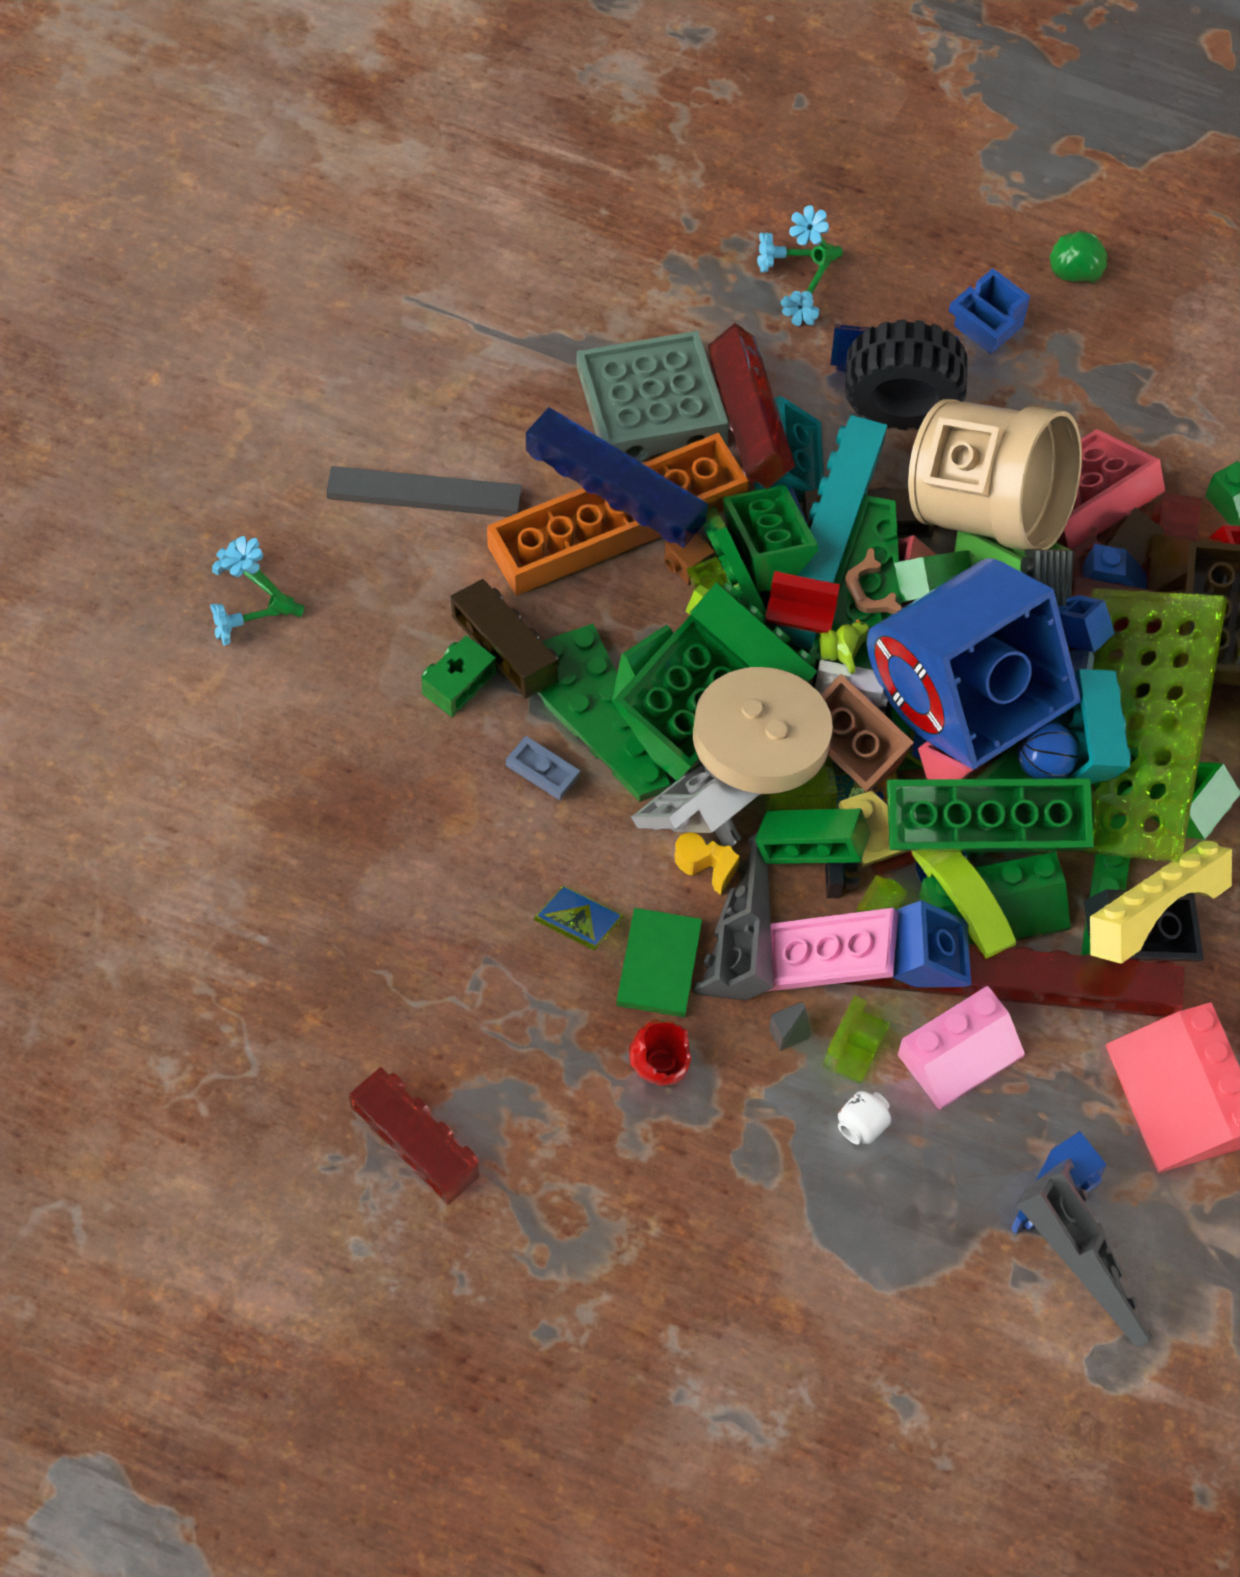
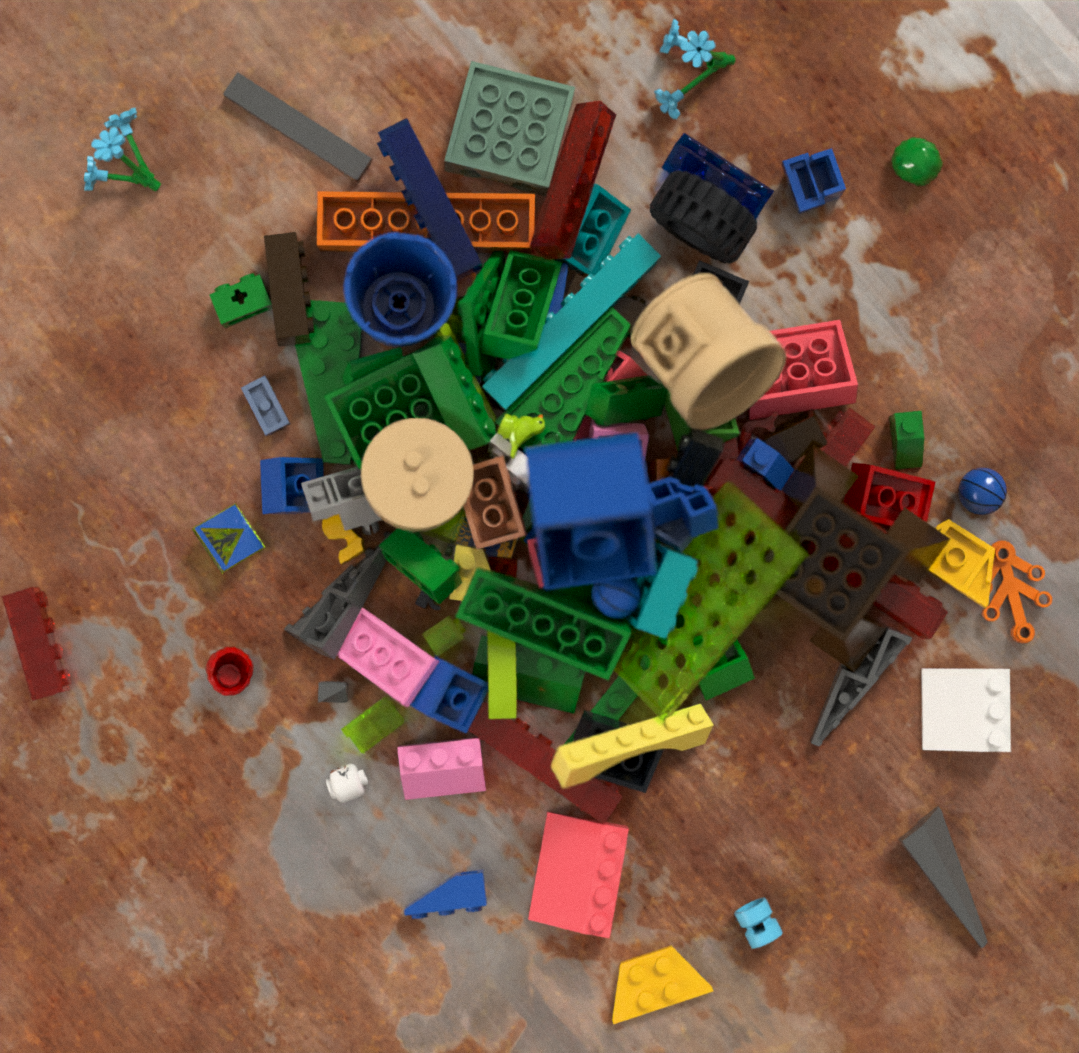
camera: 30 degrees right, 25 degrees up
green tile [616,908,702,1018] -> none
red panel [765,571,840,633] -> none
nougat helmet [846,548,902,614] -> none
dark grey wedge [1016,1158,1152,1347] -> none
none -> blue slope [260,457,324,514]
none -> blue cone [344,232,457,348]

